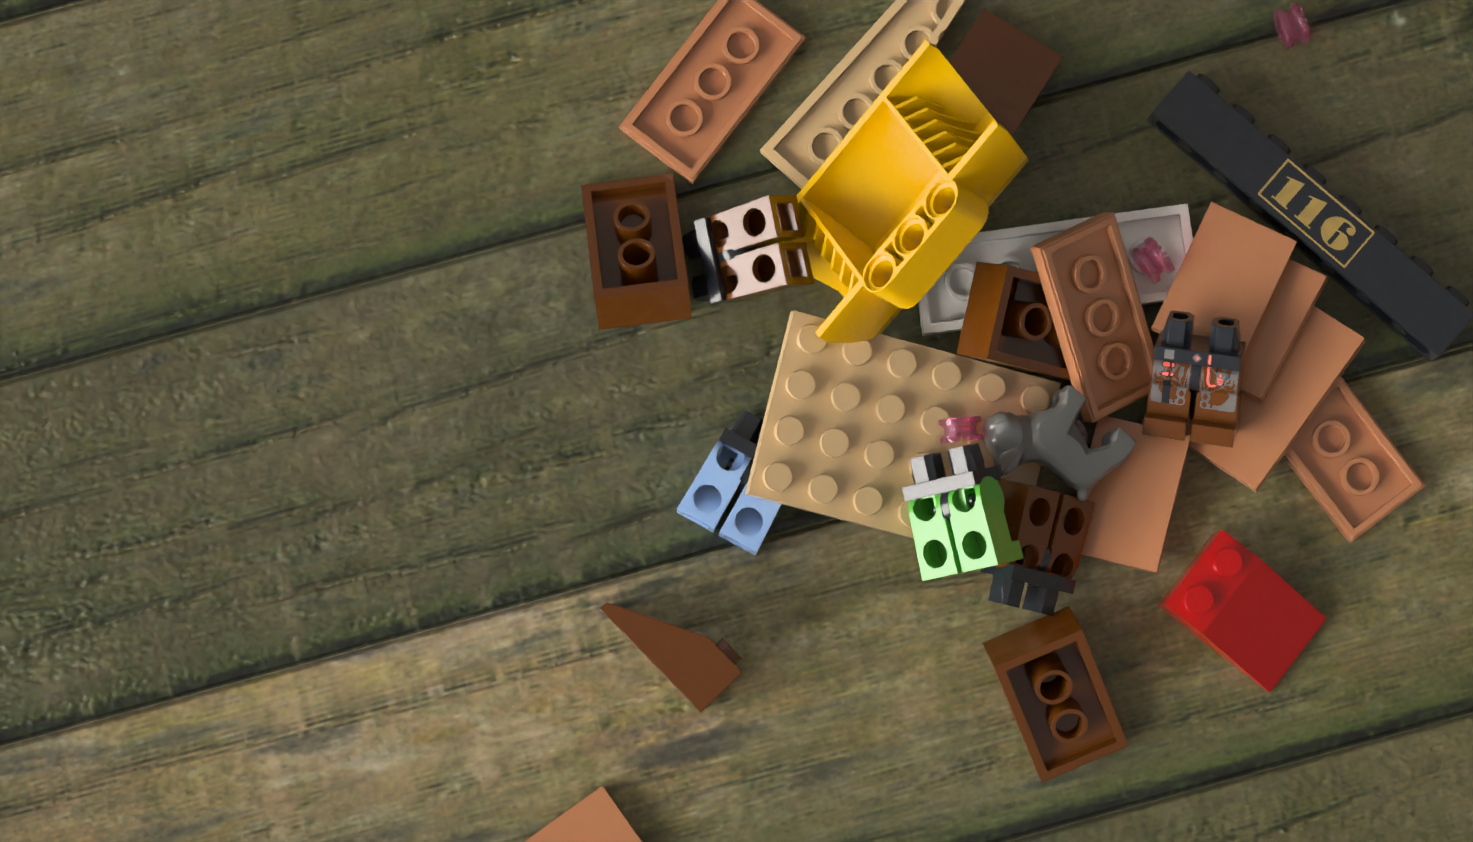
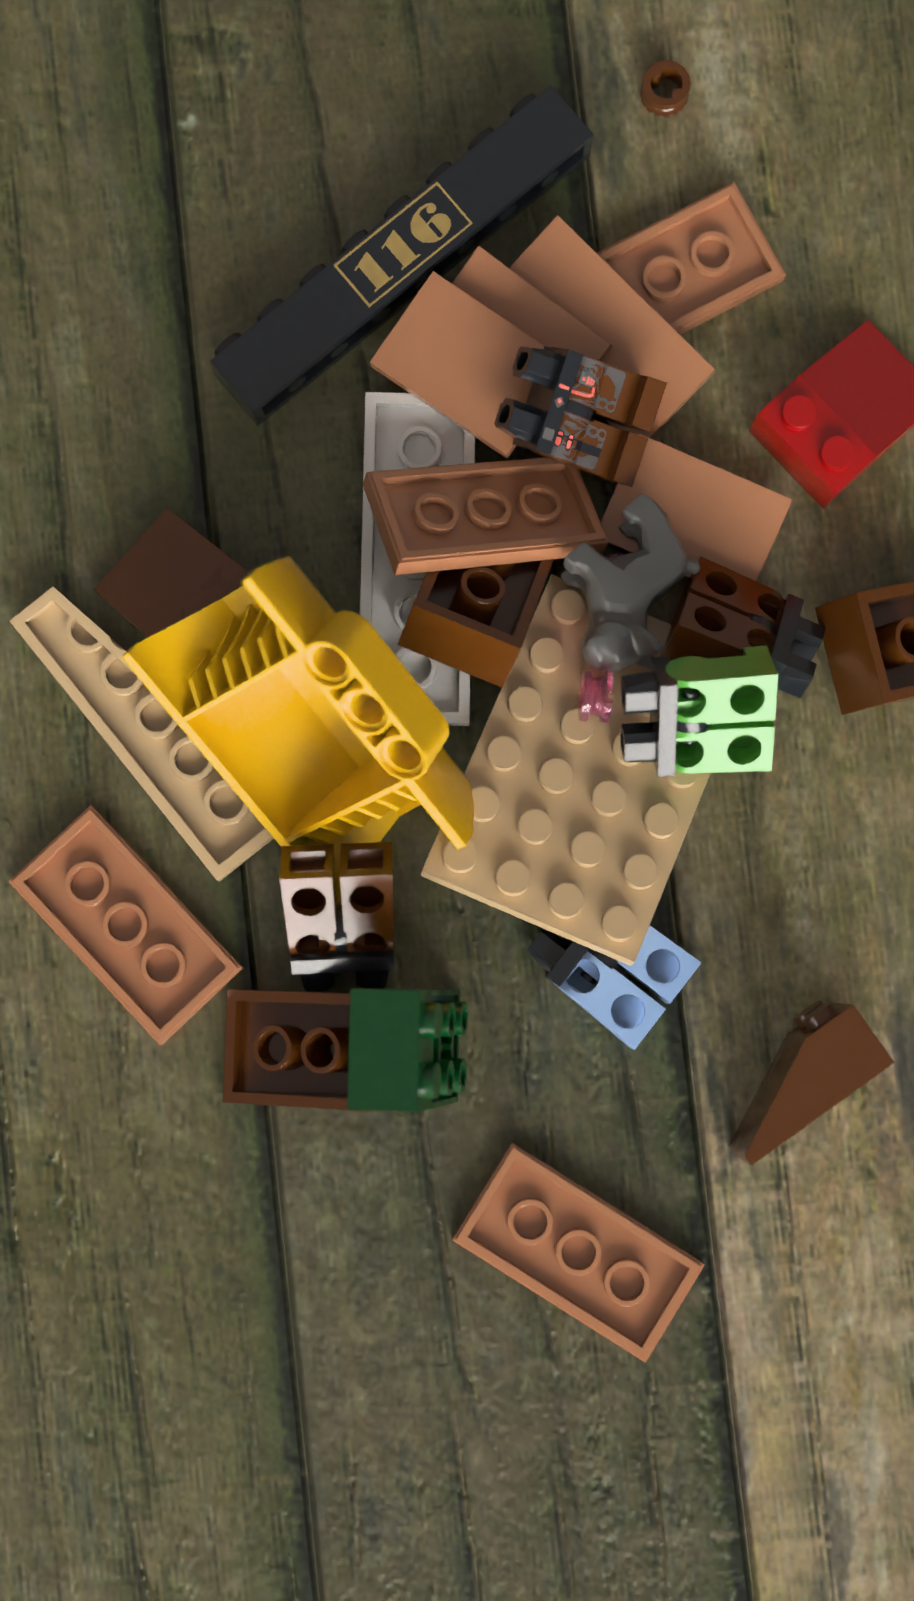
camera: 80 degrees left, 0 degrees up
clear pink bush [1130,237,1175,284] -> none
clear pink bush [1273,2,1311,49] -> none
none -> dark green slope [347,988,468,1112]
none -> nougat tile [452,1141,705,1363]

